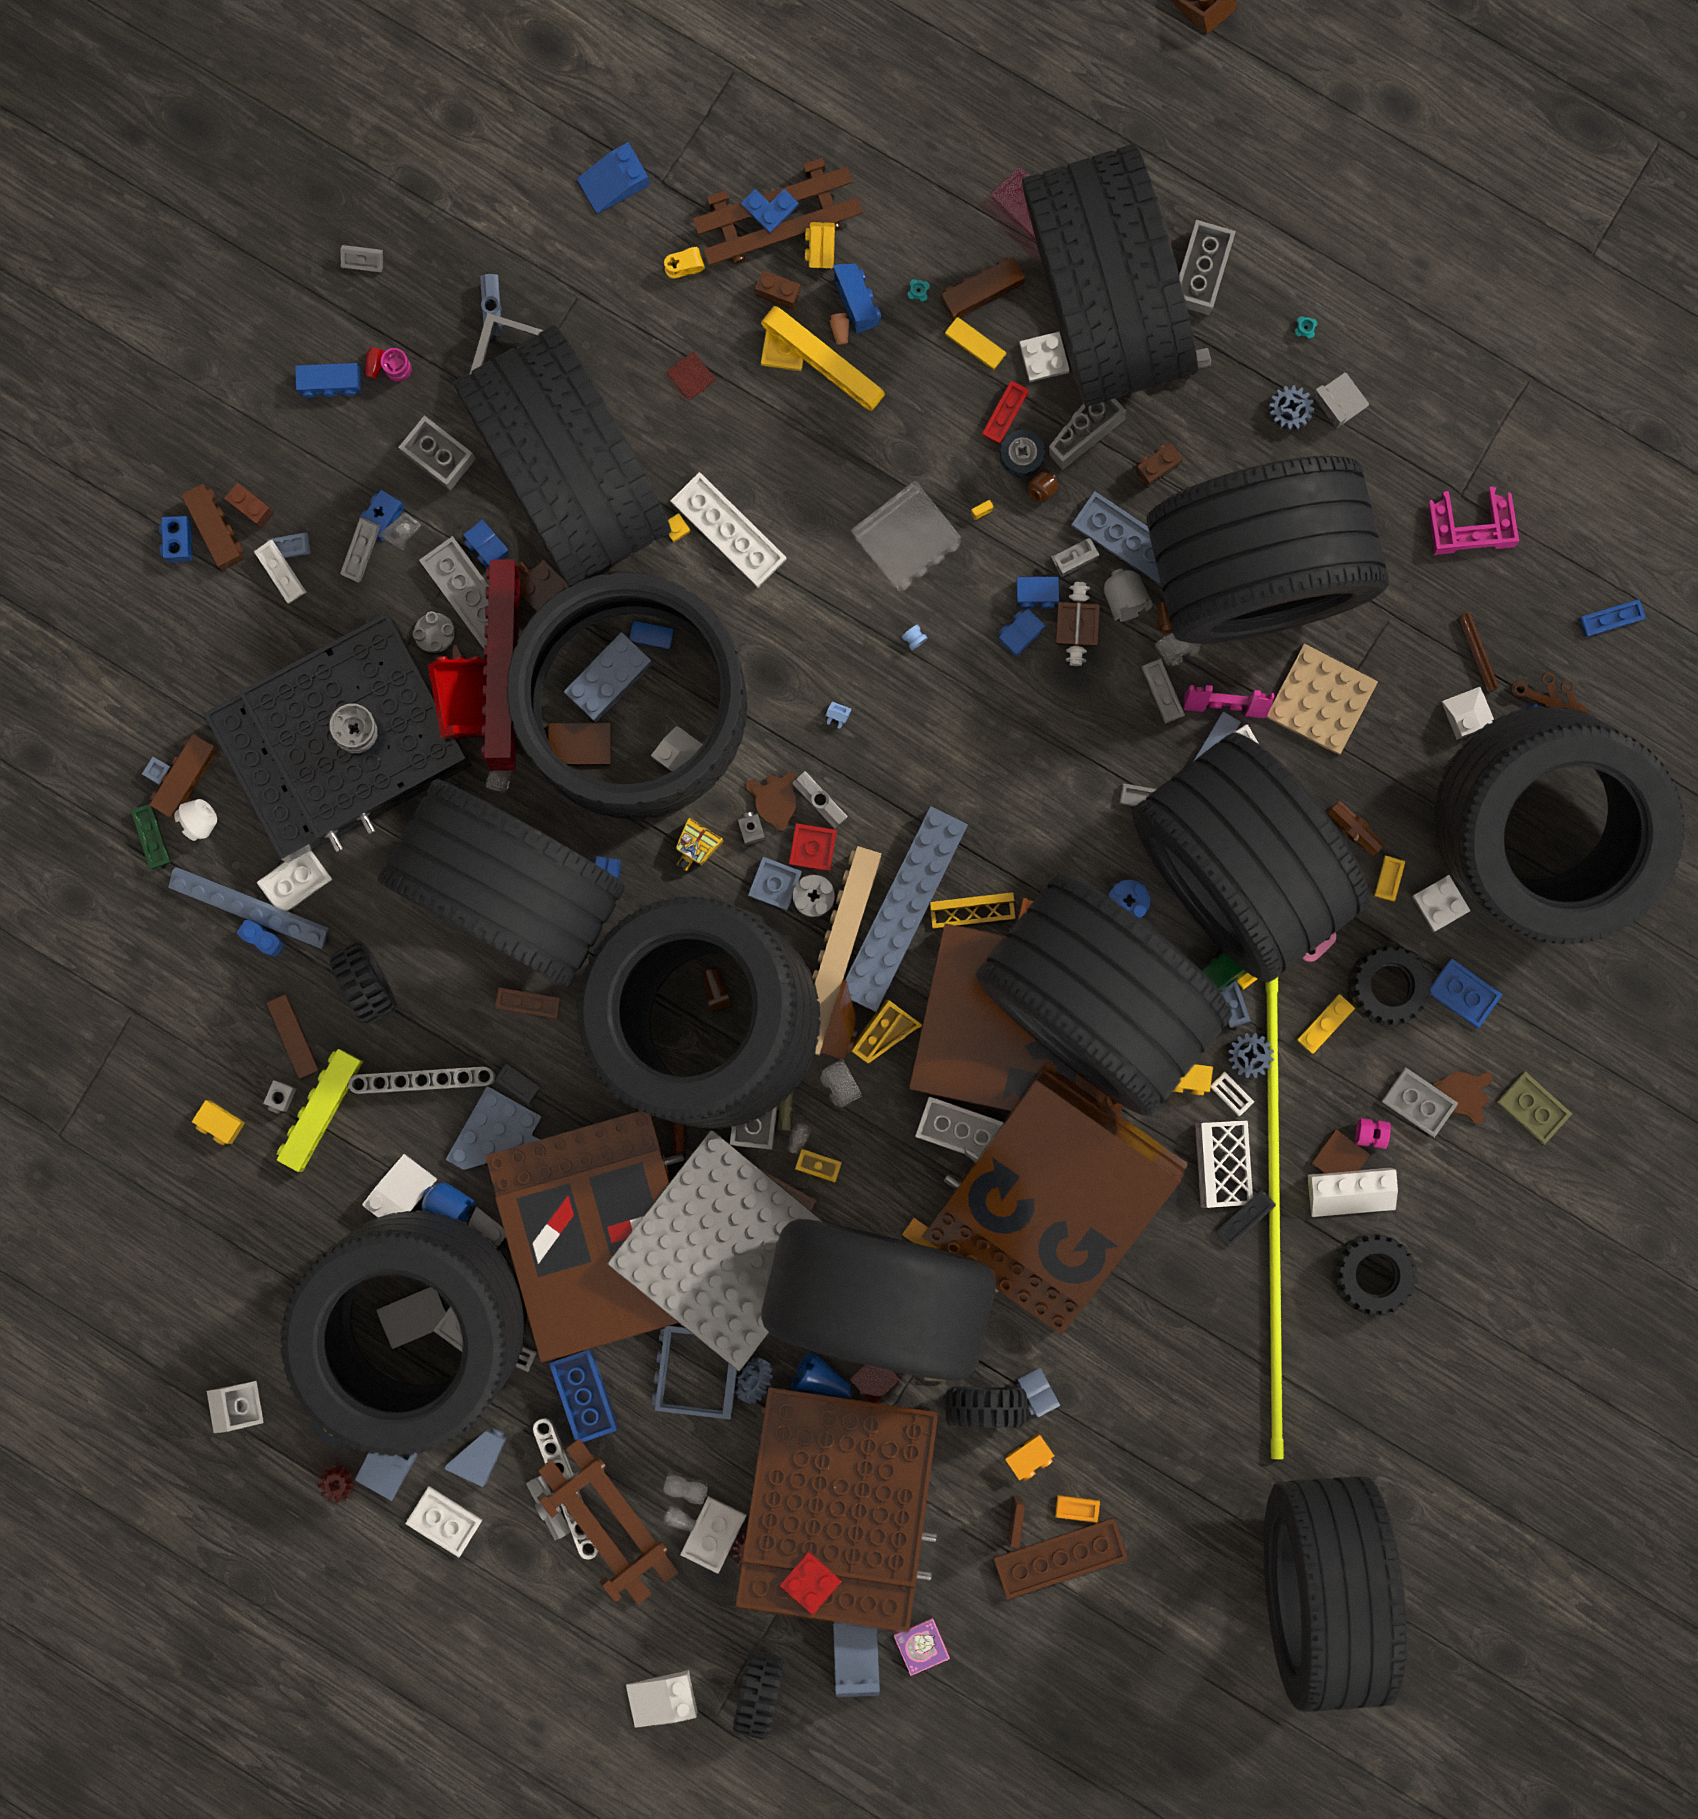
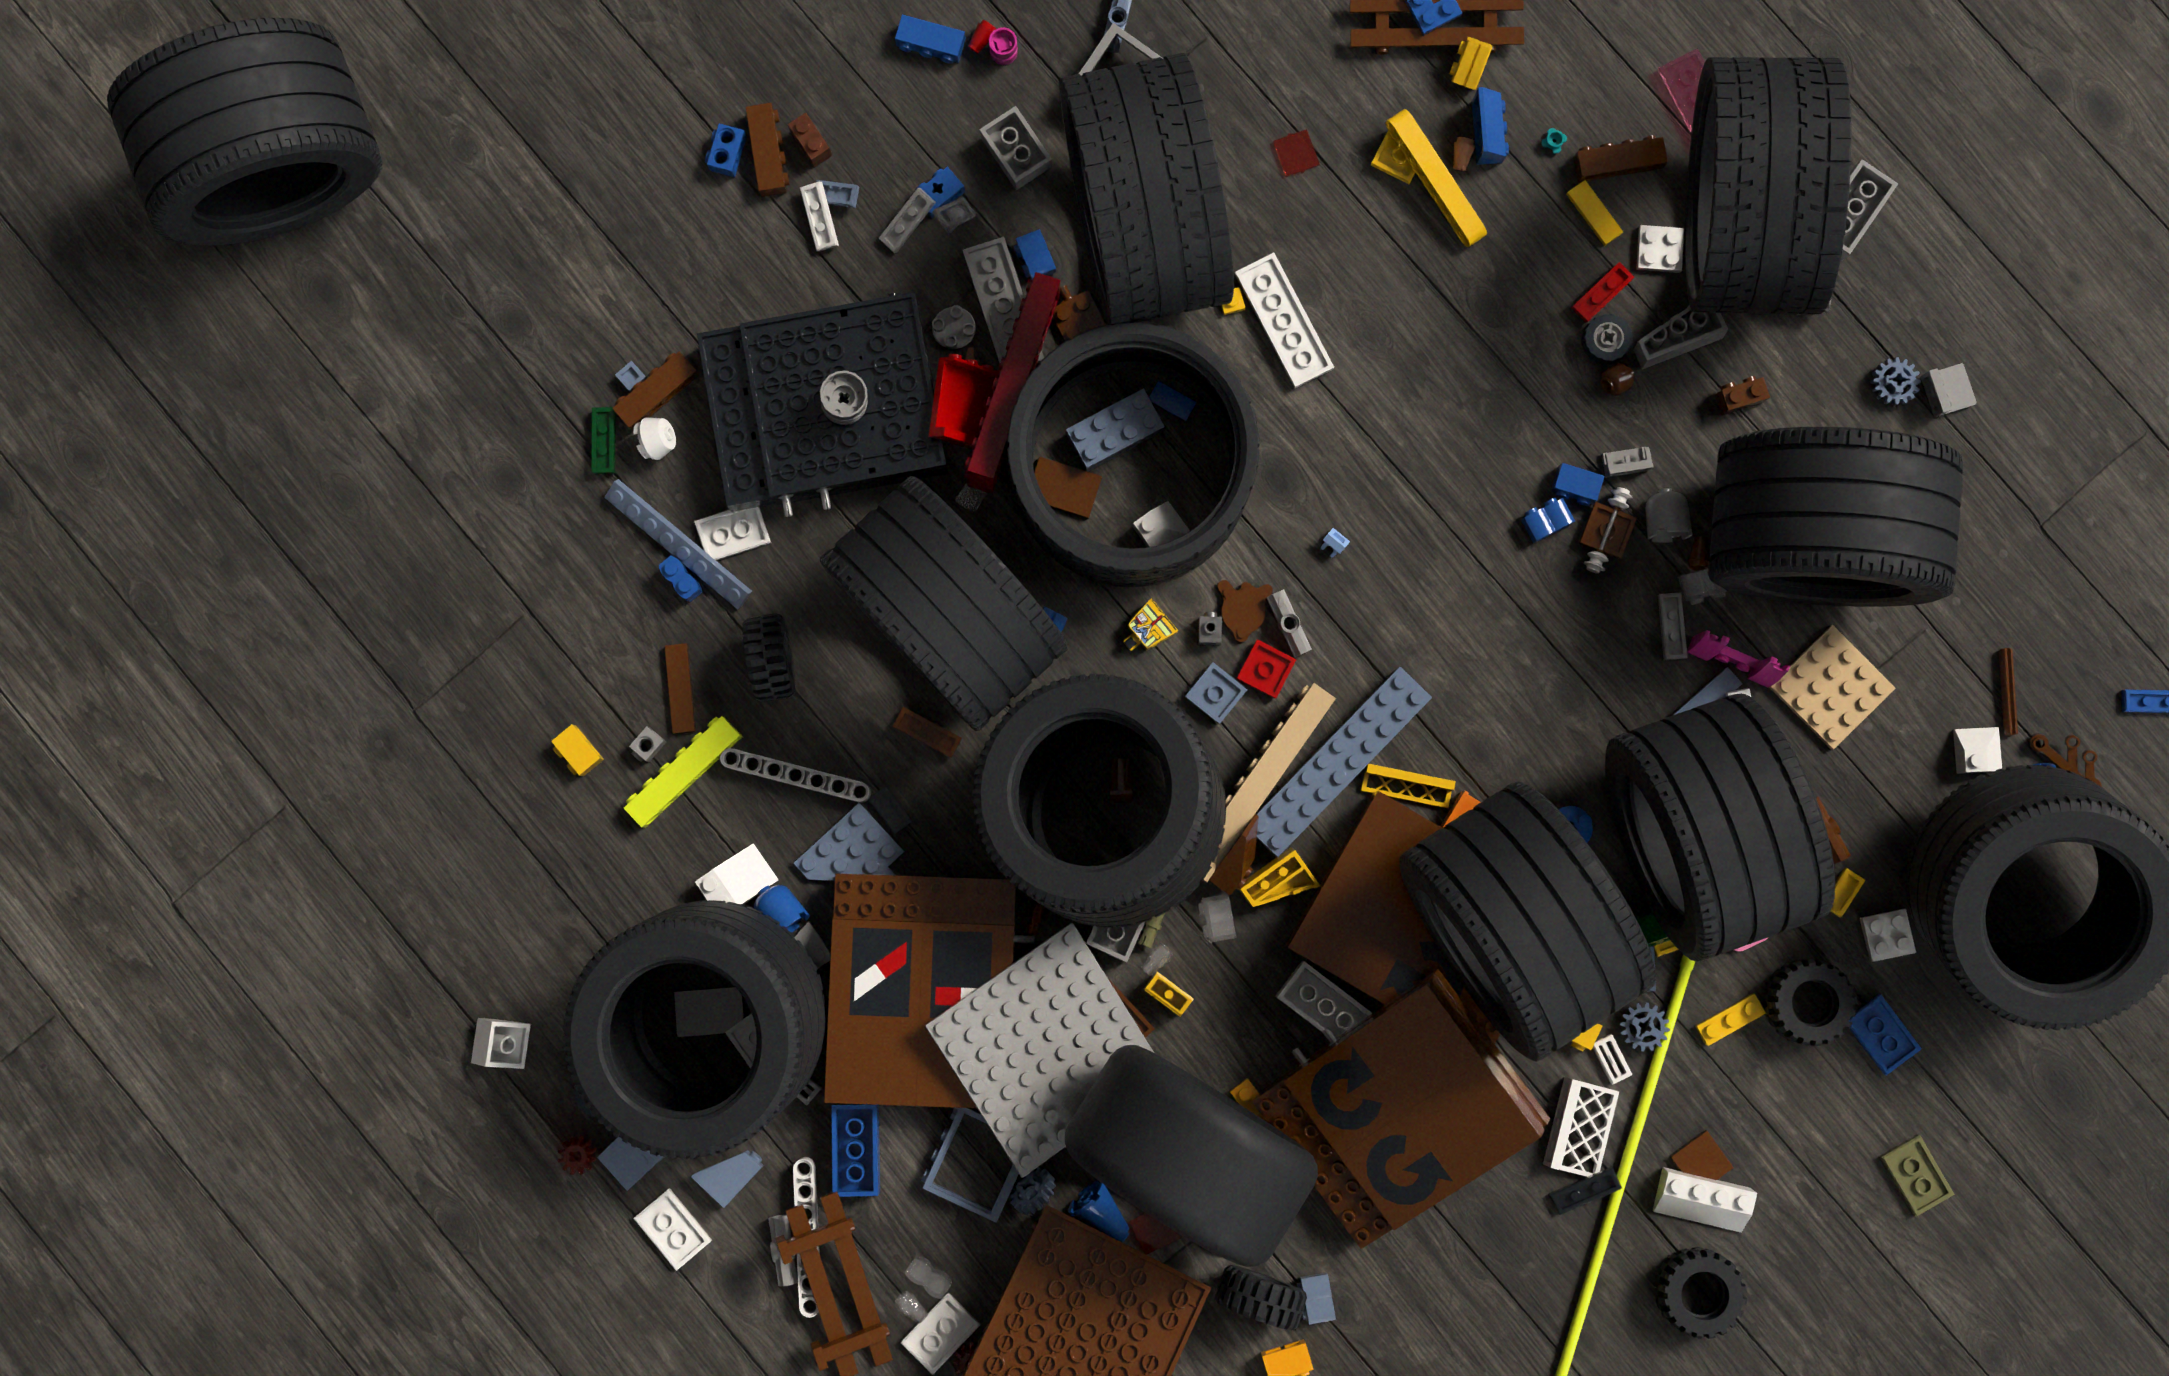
camera: 15 degrees right, 0 degrees up
yellow piece [664,247,705,279] -> none
reddish brown brick [755,270,801,310] -> none
light grey brick [793,875,835,919] -> none
clear panel [851,480,962,592] -> none
light blue wheel [902,625,928,650] -> none
yellow tile [971,500,993,520] -> none
sand blue plate [1071,491,1161,586] -> none
light grey tile [1119,783,1156,807] -> none
teal plate [1295,316,1317,339] -> none
dark pink wheel [1355,1118,1391,1149] -> none
light grey tile [1381,1067,1458,1138] -> none
dark pink wedge [1429,487,1519,555] -> none
reddish brown tile [1432,1072,1493,1124] -> none

